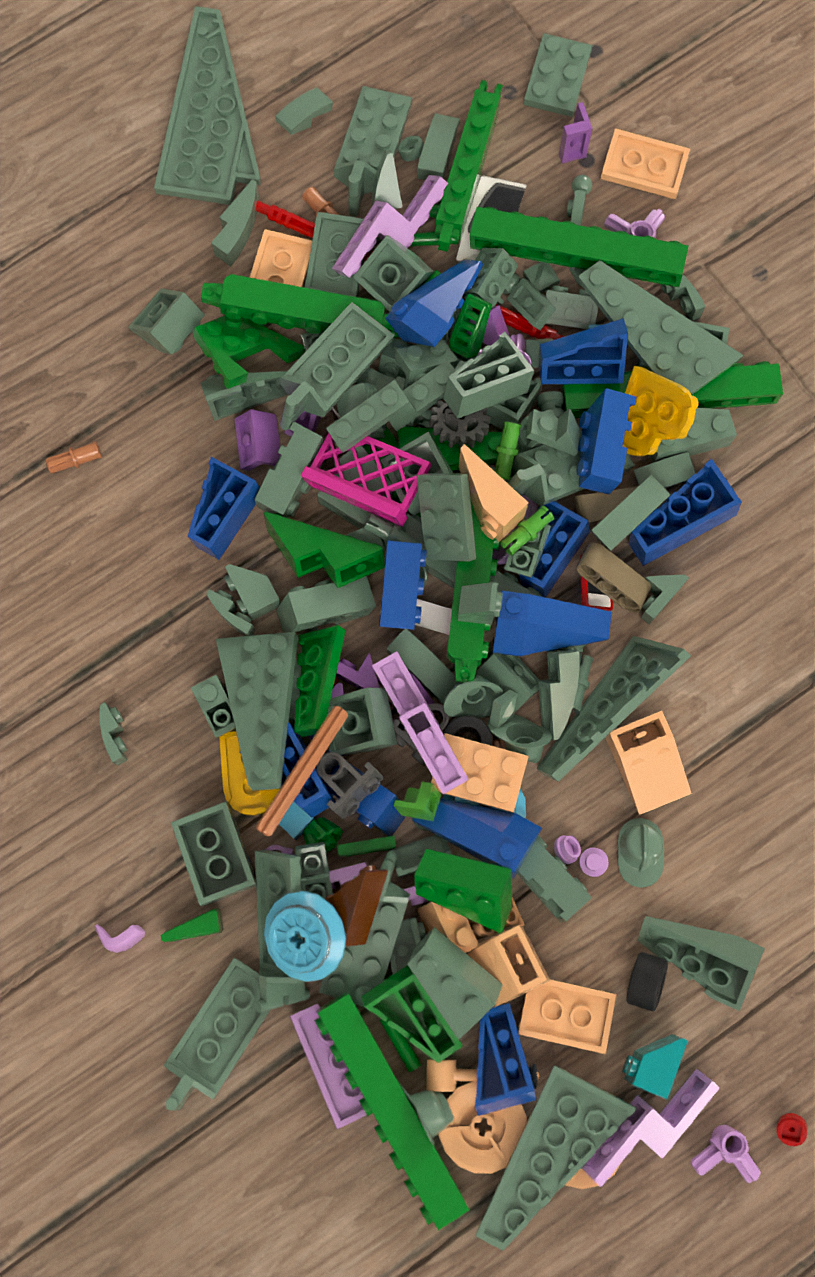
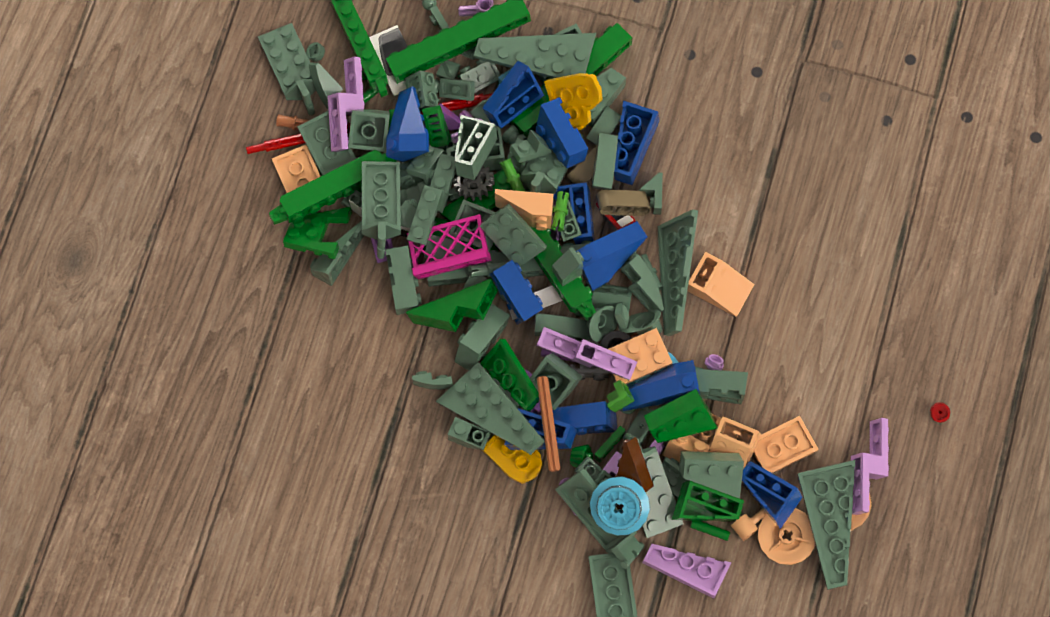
camera: 40 degrees left, 5 degrees down
nougat axle [46,441,102,473] -> none
lavender hair [95,924,145,953] -> none
sand green slope [99,702,128,766] -> none
sand green slope [128,288,205,355] -> none
sand green wing [154,6,261,205] -> none
green slope [161,908,223,942] -> none
sand green brick [171,802,256,906] -> none
blue wedge [188,457,260,560] -> none
sand green slope [211,179,259,266] -> none
sand green slope [224,564,281,621] -> none
medium lavender panel [234,409,281,471] -> none
sand green slope [275,87,333,135] -> none
medium azure brick [279,802,316,840] -> none
green brick [314,992,469,1231] -> none
dark grey pin [317,752,384,819] -> none
medium lavender slope [336,653,379,690] -> none
sand green piece [398,1082,454,1146] -> none
sand green slope [417,113,460,180] -> none
lavender plate [579,848,608,877] -> none
sand green piece [618,818,664,888] -> none
teal slope [622,1034,688,1099] -> none
black tyre [626,952,668,1011] -> none
sand green wedge [637,916,765,1011] -> none
sand green slope [660,275,706,321] -> none
lavender axle [691,1125,761,1183] -> none

